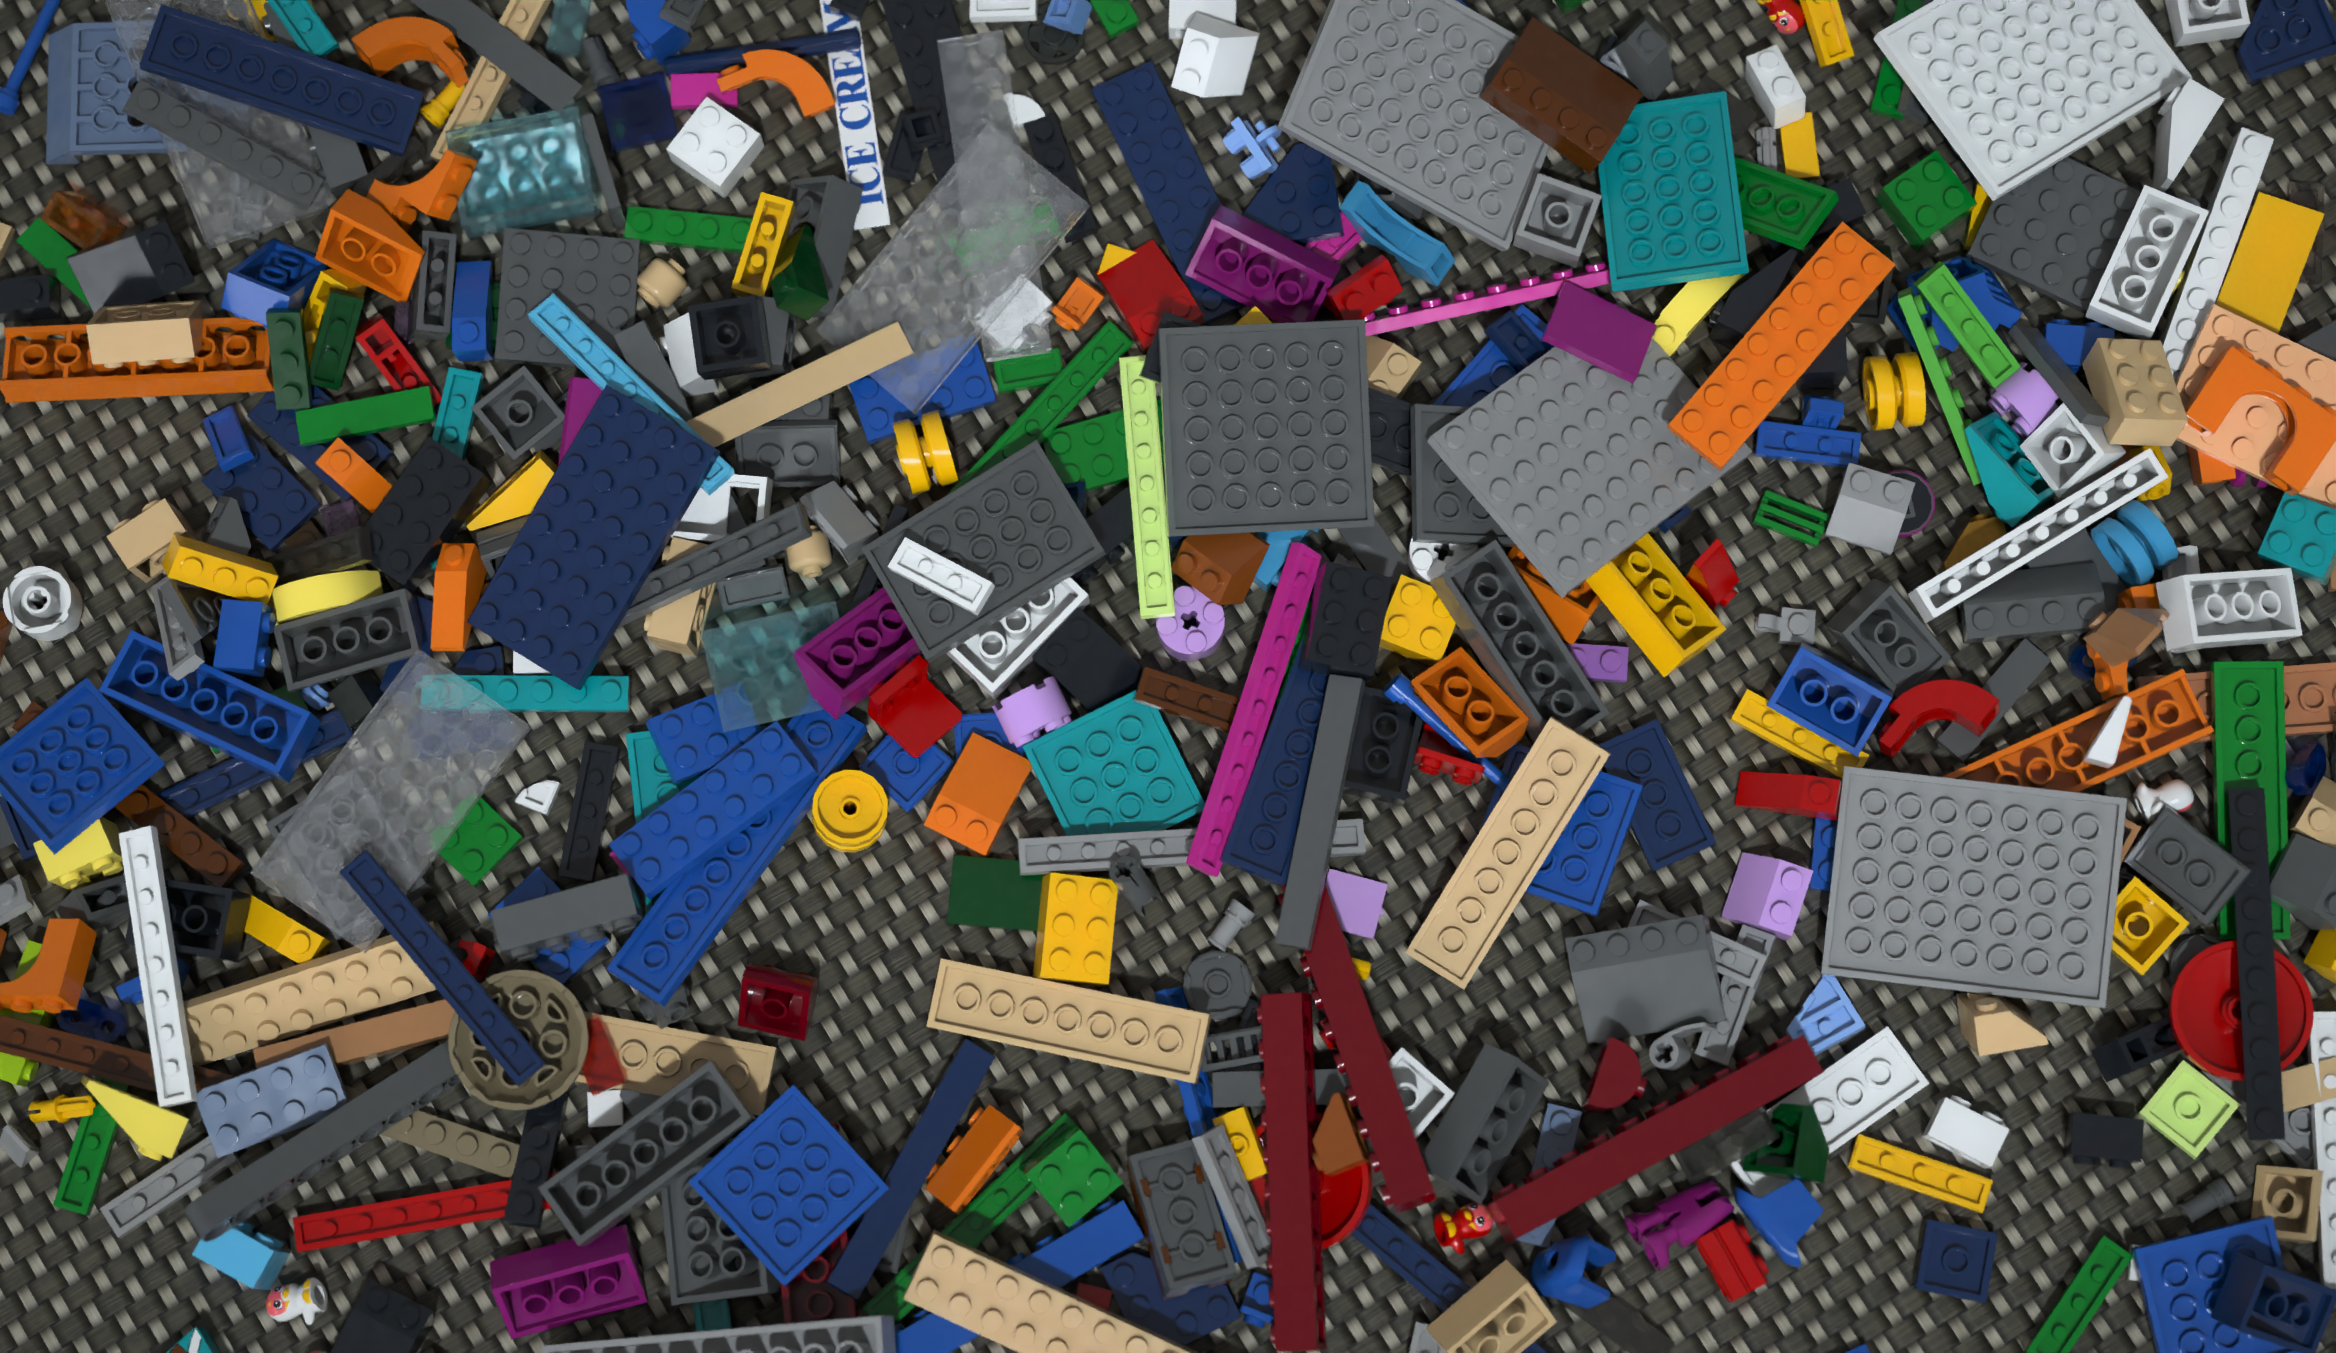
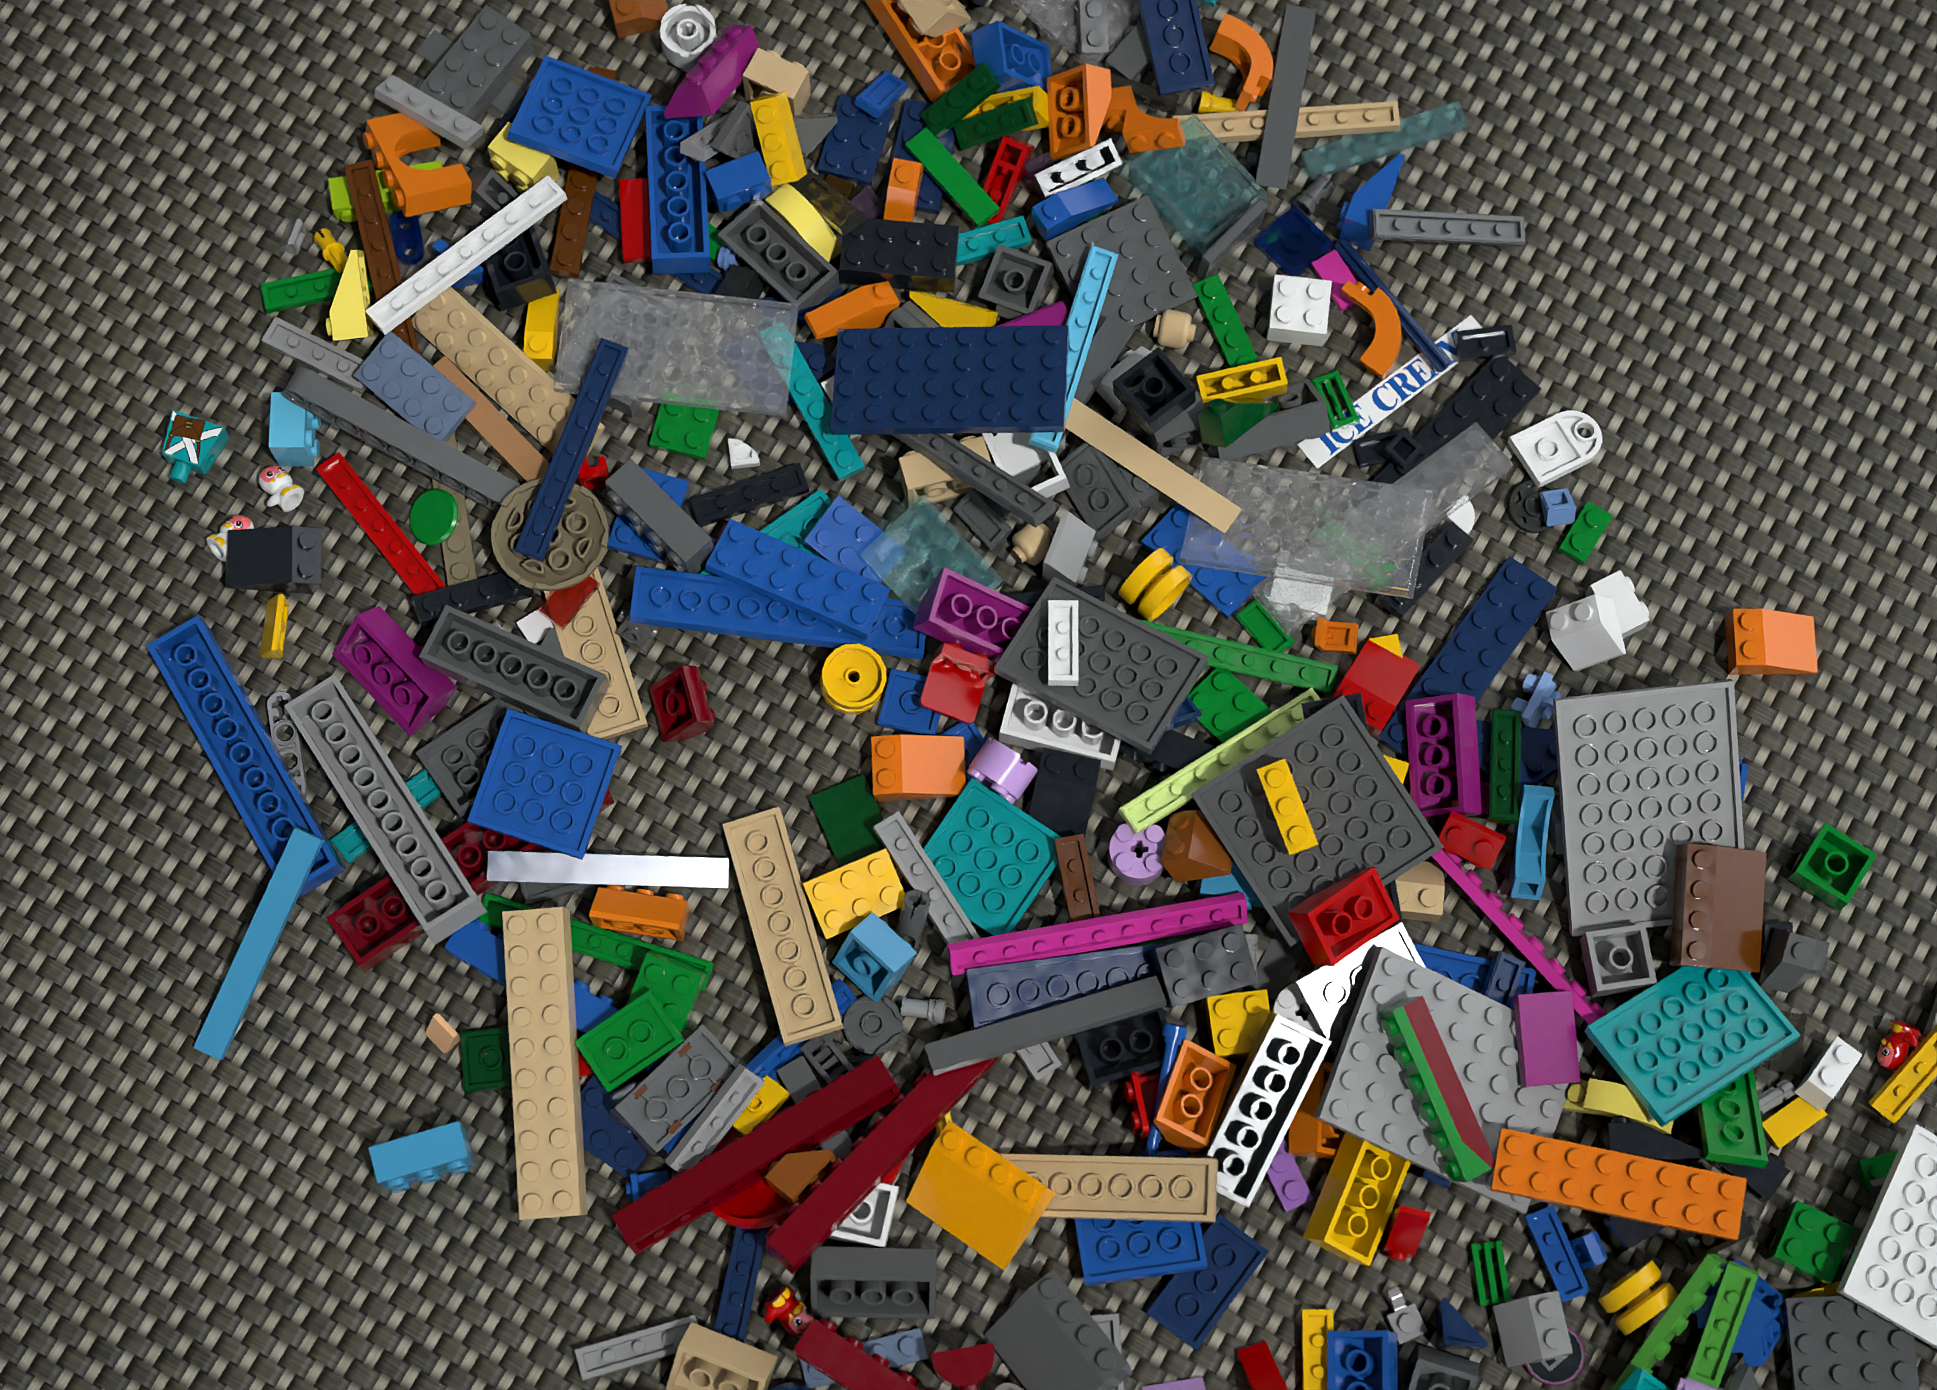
camera: 55 degrees right, 5 degrees down
lavender piece [1325,868,1388,940] -> none
none -> green piece [409,488,458,546]
none -> green plate [574,990,685,1092]
none -> red tile [619,178,652,263]
none -> magenta slope [664,24,760,118]
none -> dark azure brick [832,912,917,1003]
none -> light orange slope [906,1120,1056,1270]
none -> yellow brick [1257,759,1319,856]
none -> red slope [1287,866,1400,967]
none -> green tile [1311,370,1360,433]
none -> brick [1379,996,1495,1182]
none -> dark blue slope [1436,1297,1489,1350]
none -> dark green tile [1488,709,1522,825]

